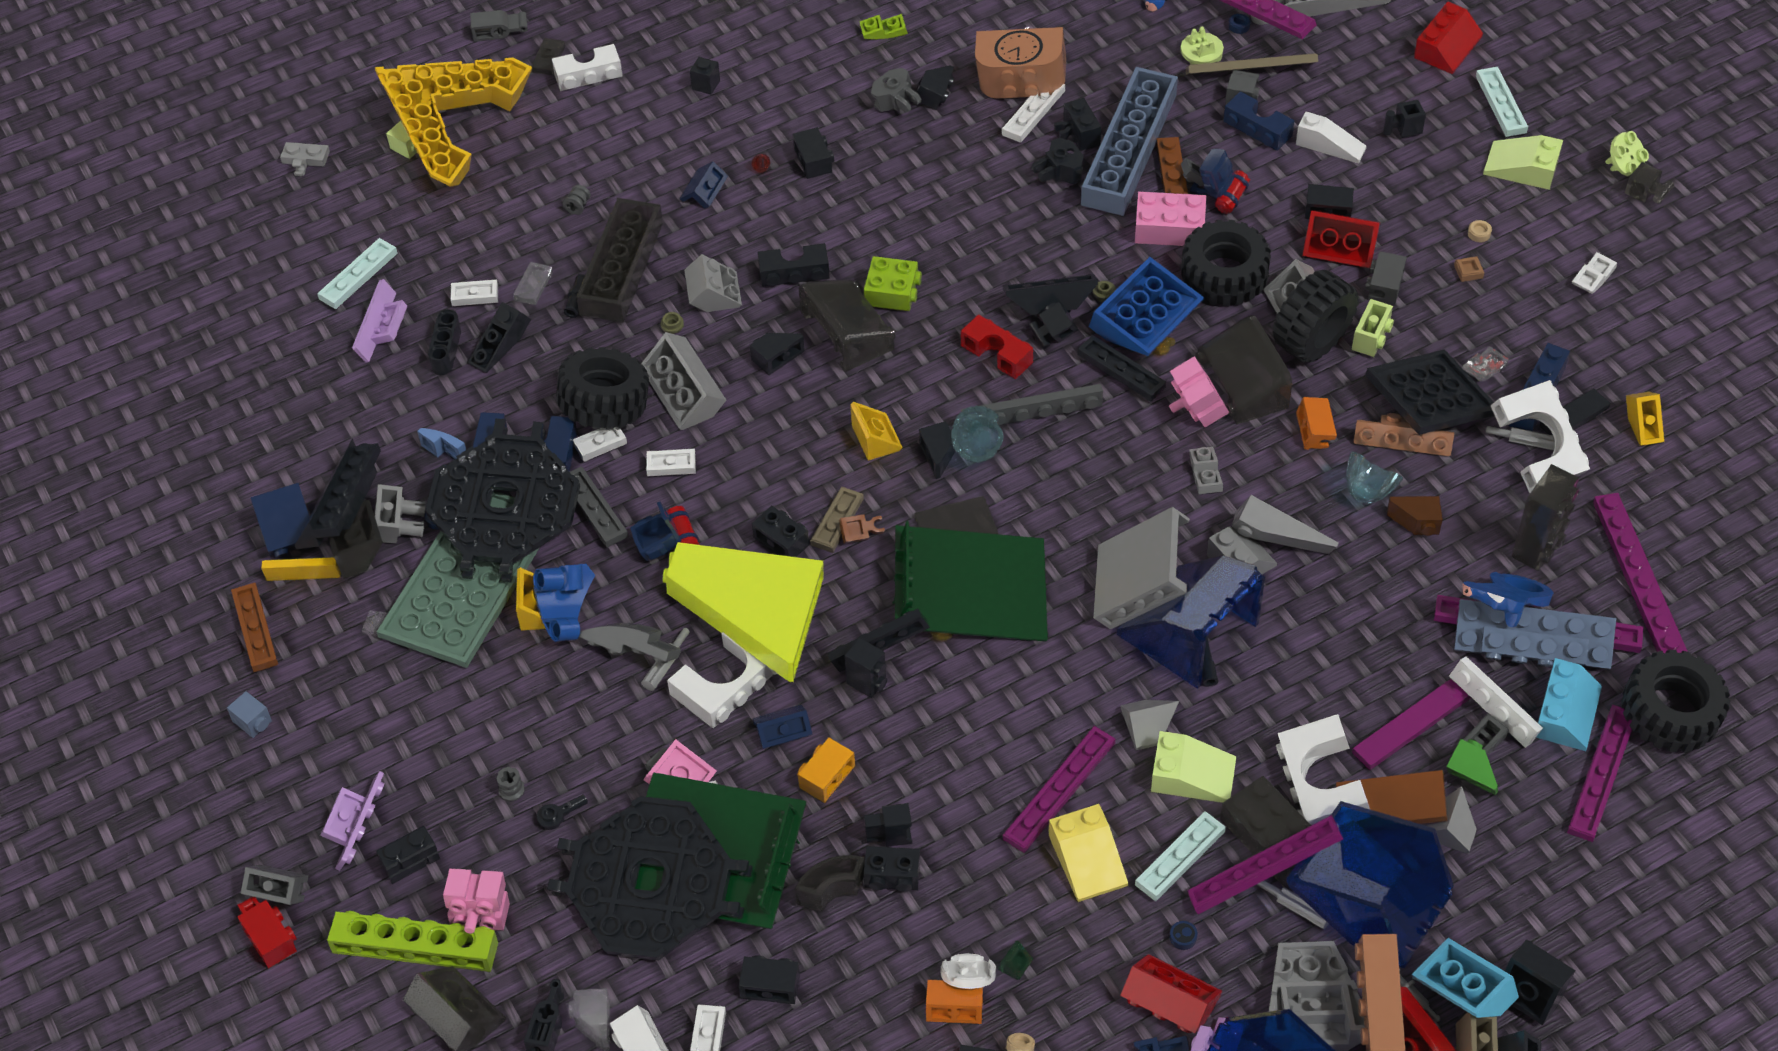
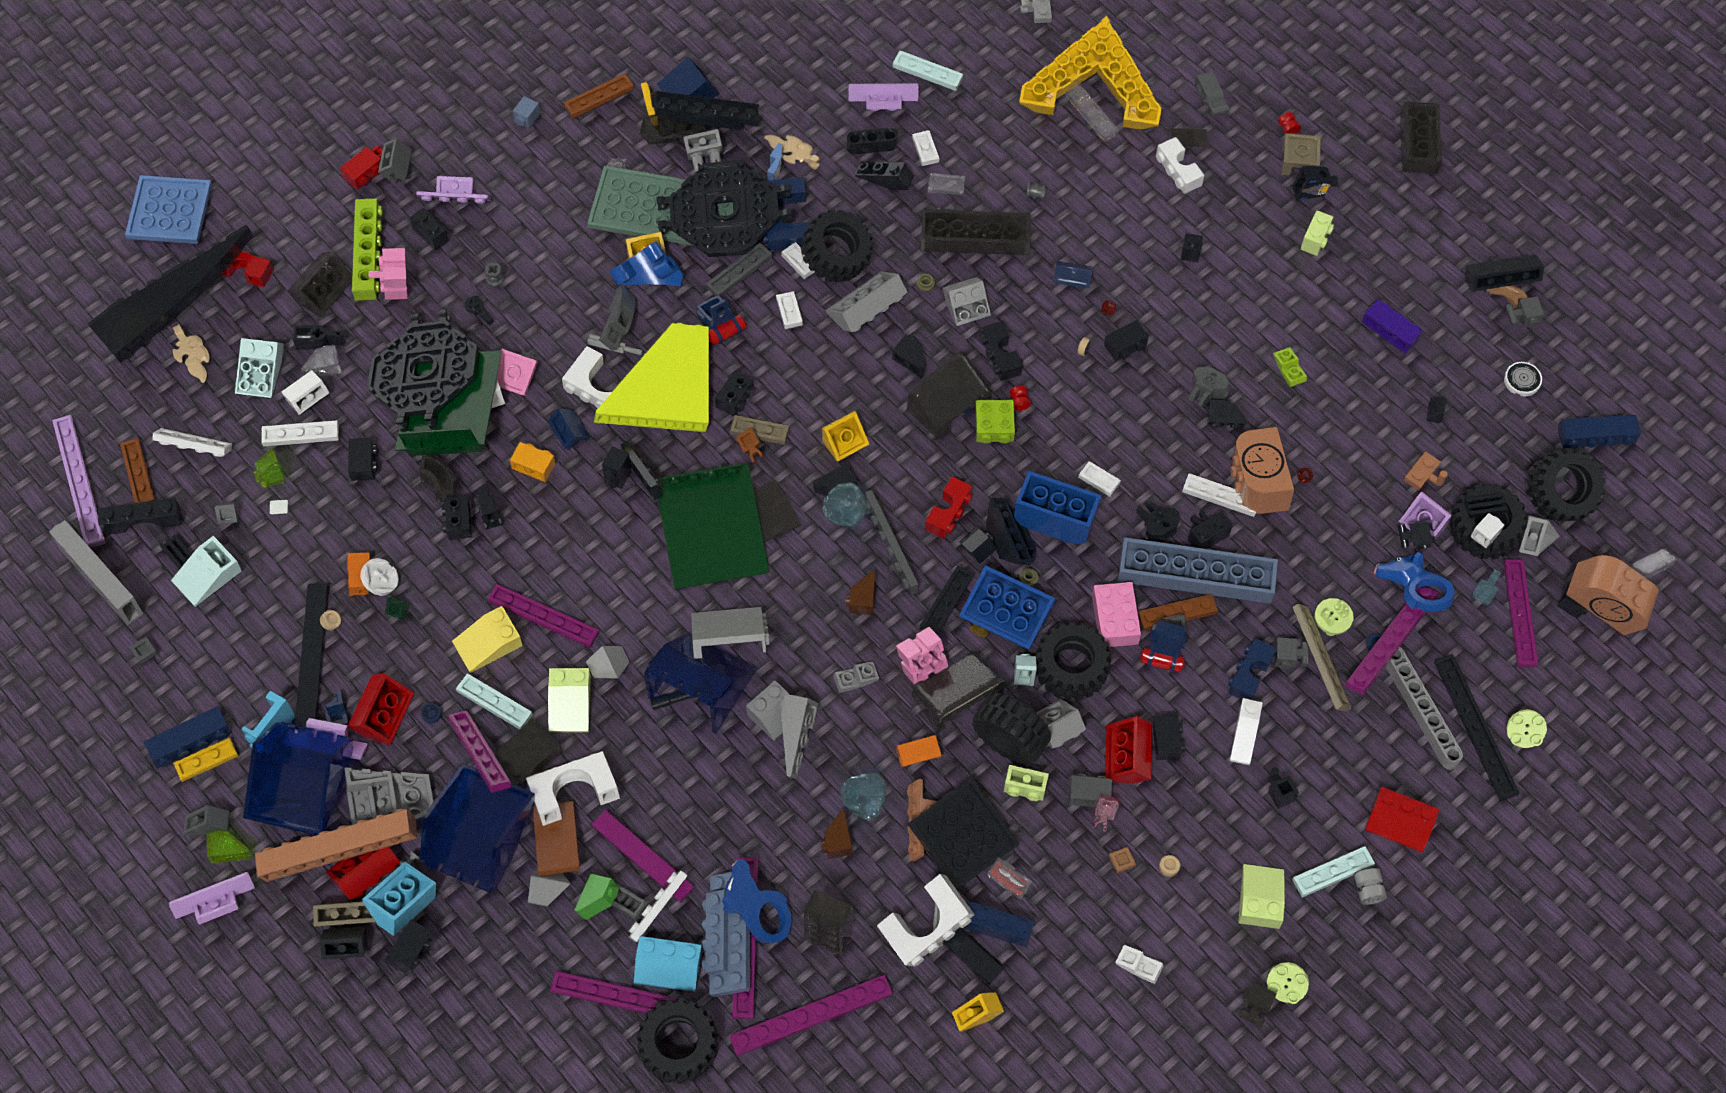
camera: 75 degrees right, 10 degrees up
none -> tan piece [764,135,820,170]
none -> reddish brown slope [846,572,875,615]
none -> red wheel [1009,385,1031,411]
none -> blue brick [1014,471,1101,544]
none -> light aqua slope [1014,654,1036,686]
none -> clear plate [1064,84,1119,142]
none -> tan tile [1078,337,1091,357]
none -> white tile [1078,461,1121,497]
none -> clear pink plate [1093,794,1120,832]
none -> light grey wheel [1354,868,1387,905]

